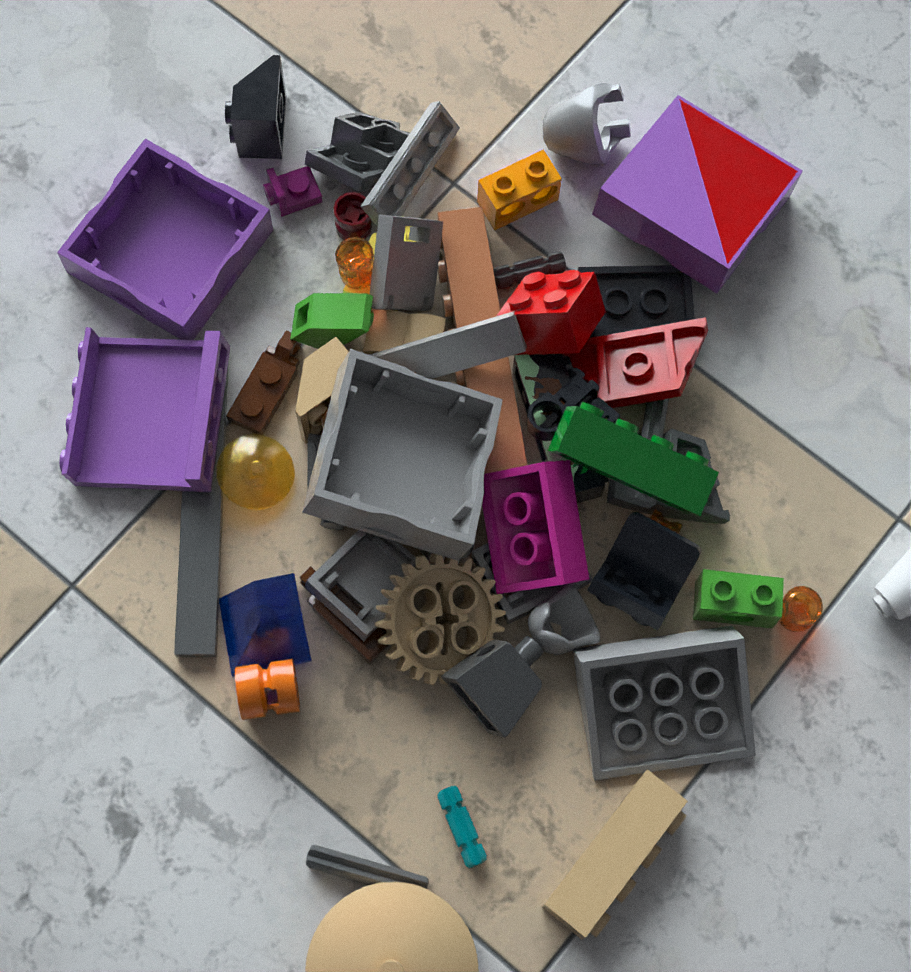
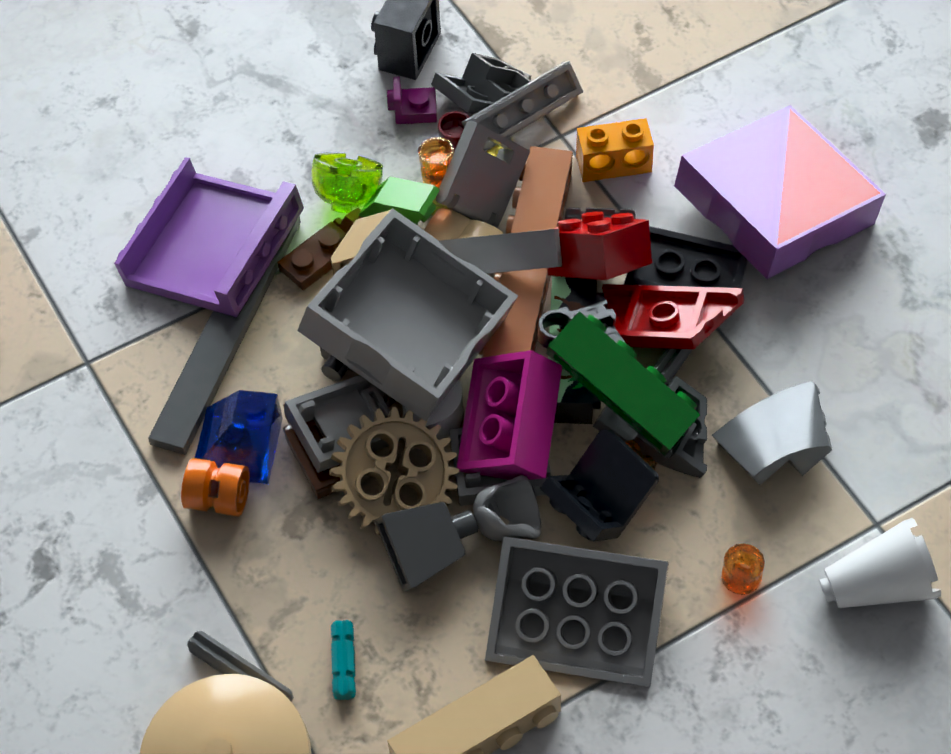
camera: 25 degrees right, 15 degrees down
medium lavender tile [57,139,273,340] -> none
clear yellow dish [216,434,295,510] -> none
light grey piece [542,83,631,165] -> none
bright green brick [693,569,784,628] -> none
none -> clear neon green cylinder [311,152,383,213]
none -> slope [712,381,832,485]

